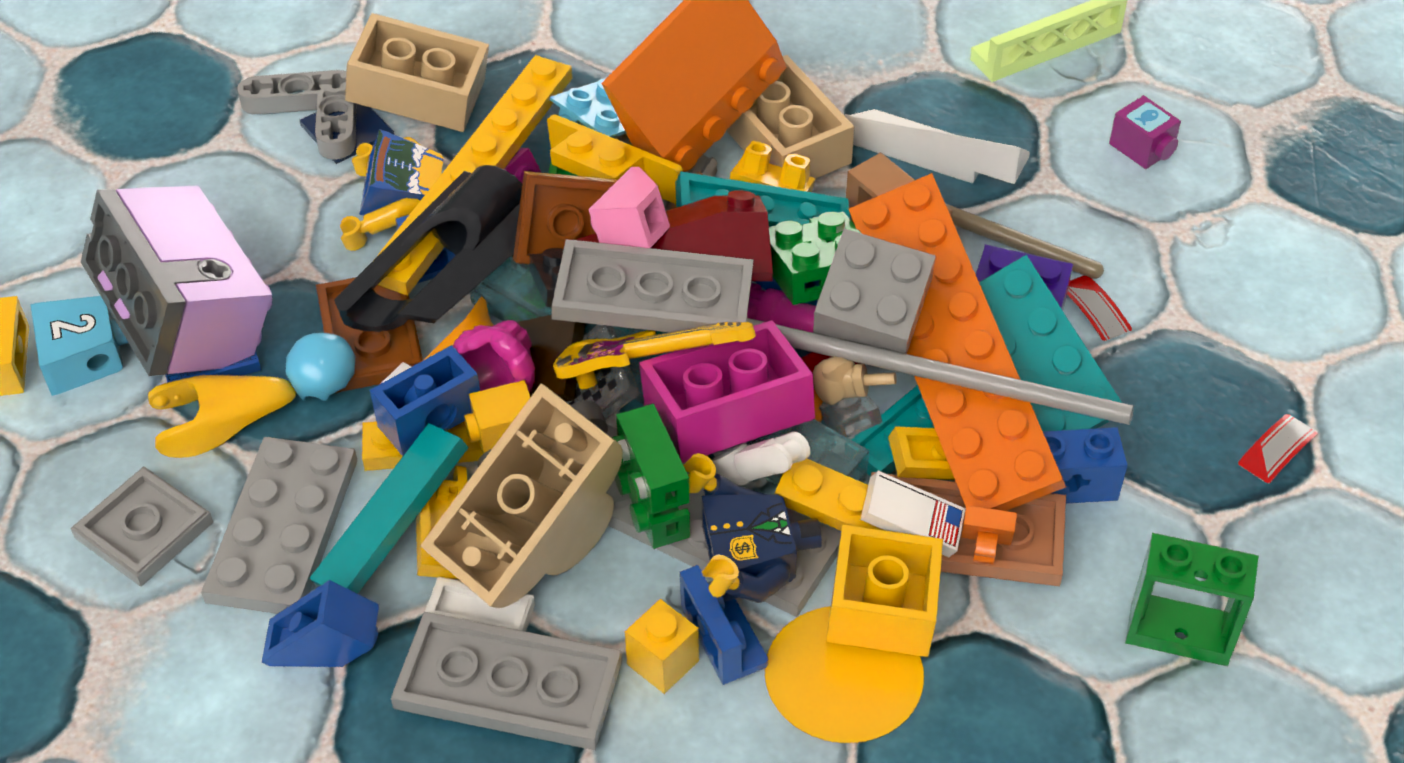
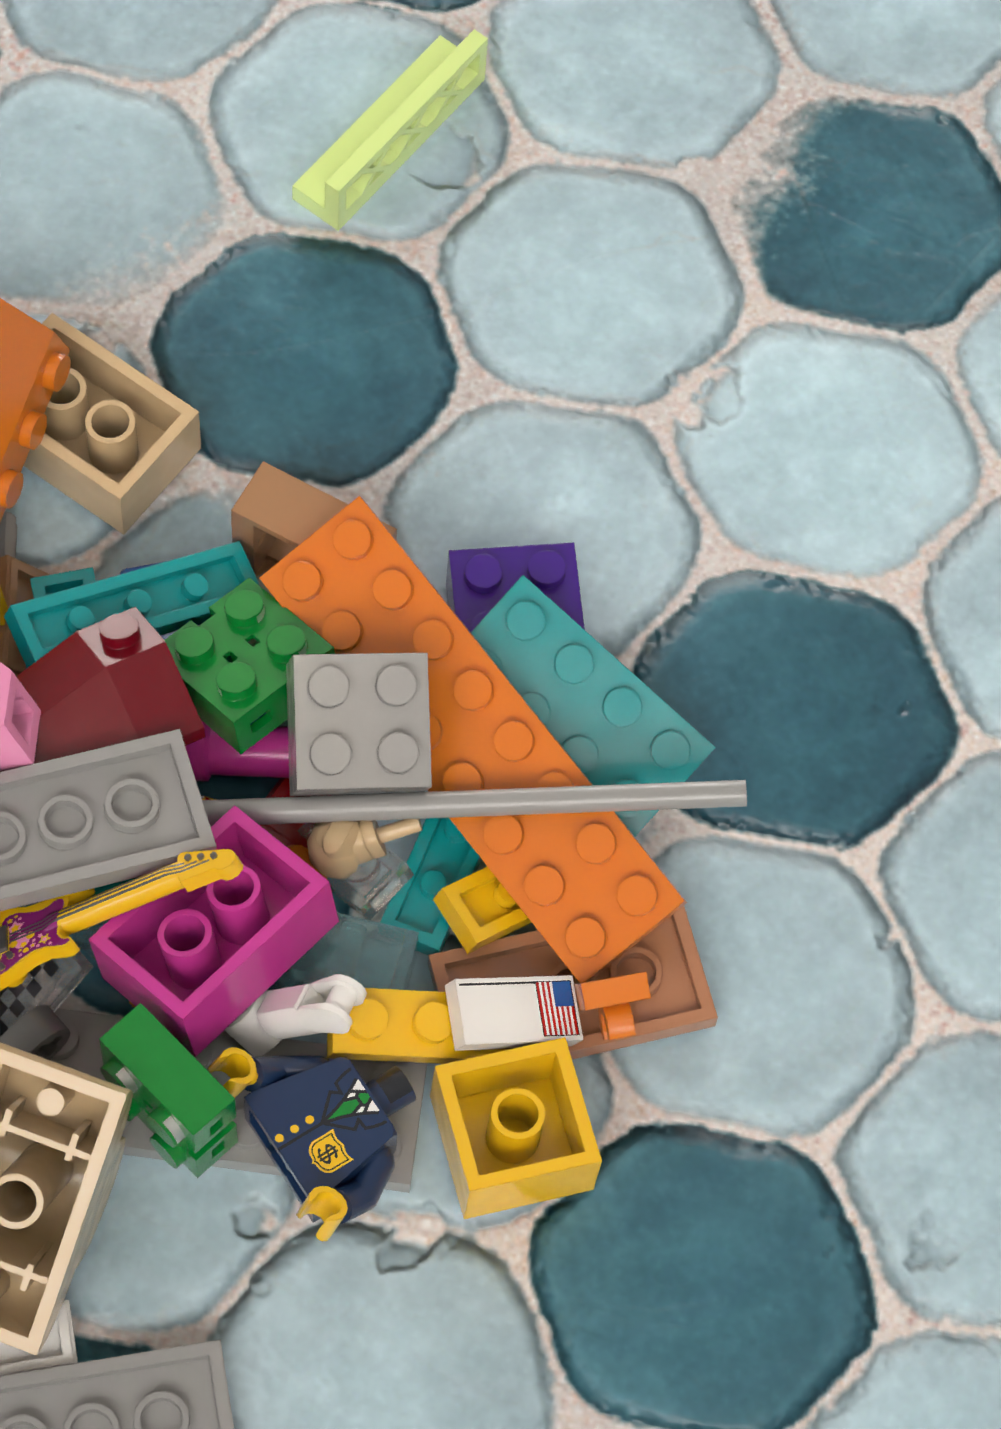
camera: 30 degrees left, 15 degrees up
yellow brick [625,599,699,694] -> none
blue bracket [679,565,768,685] -> none
yellow hips [729,141,816,192] -> none
yellow sticker [765,606,924,743] -> none
white wedge [843,109,1030,184] -> none
dark tan piece [945,203,1104,279] -> none
blue brick [1043,427,1127,504] -> none
sticker [1067,275,1132,341] -> none
magenta brick [1109,95,1181,170] -> none
green window [1125,532,1259,667] -> none
sticker [1238,414,1318,483] -> none

